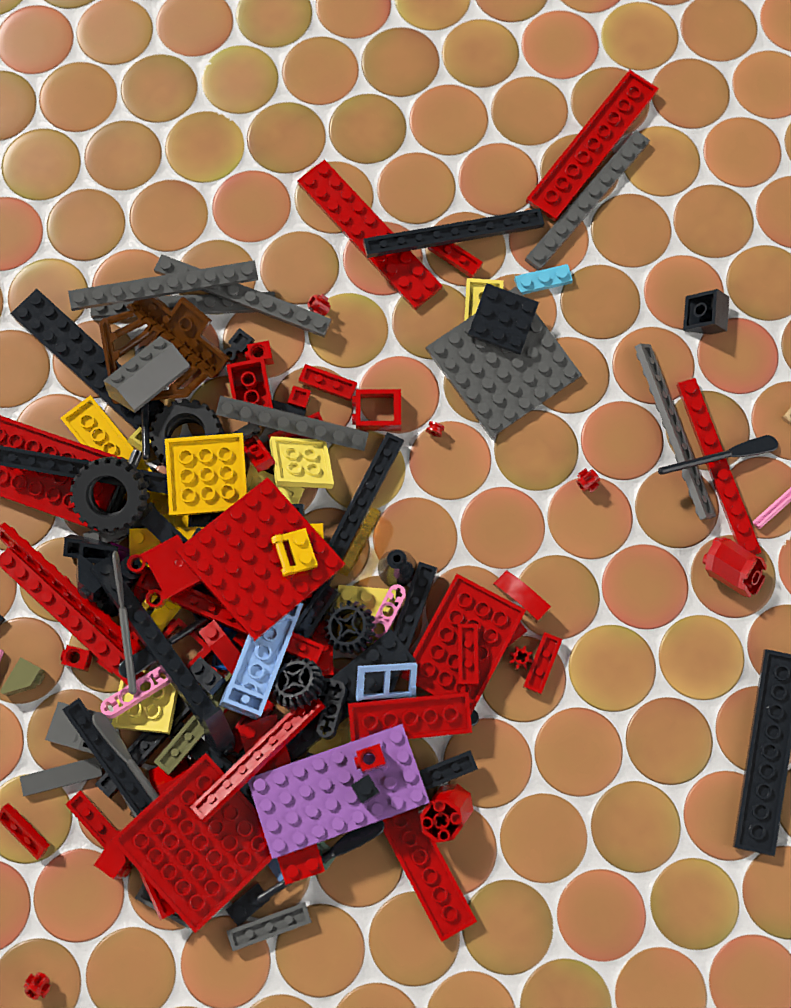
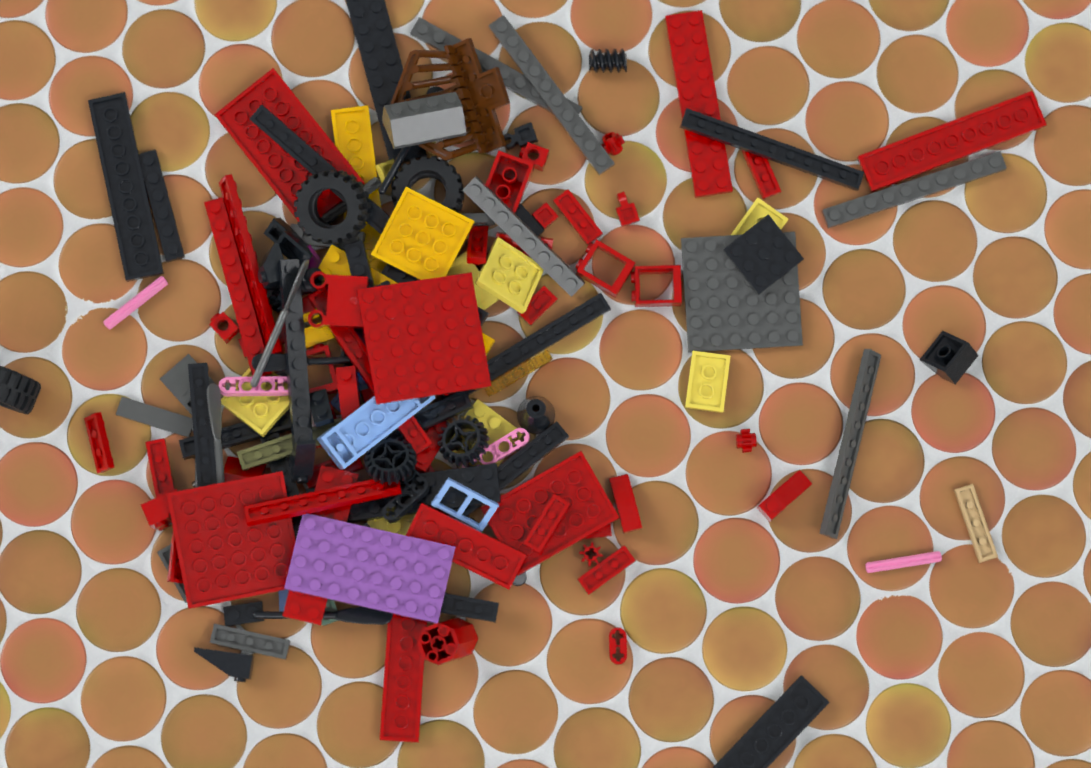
camera: 30 degrees right, 5 degrees up
olive slope [0,657,45,696] -> none
red gear [24,972,51,1000] -> none
dark grey plate [68,260,258,311] -> none
yellow plate [271,528,318,576] -> none
black brick [351,774,380,805] -> none
red brick [354,743,386,773] -> none
red bush [426,421,445,437] -> none
medium azure plate [514,264,573,295] -> none
black piece [658,435,778,475] -> none
red plate [676,378,762,555] -> none
red brick [703,537,767,598] -> none
none -> black slope [194,647,255,683]
none -> red plate [517,286,558,326]
none -> black piece [589,48,627,73]
none -> red beam [609,627,627,665]
none -> red plate [616,192,640,227]
none -> red window [631,265,682,307]
none -> light yellow plate [685,351,730,413]
none -> red slope [757,470,812,522]

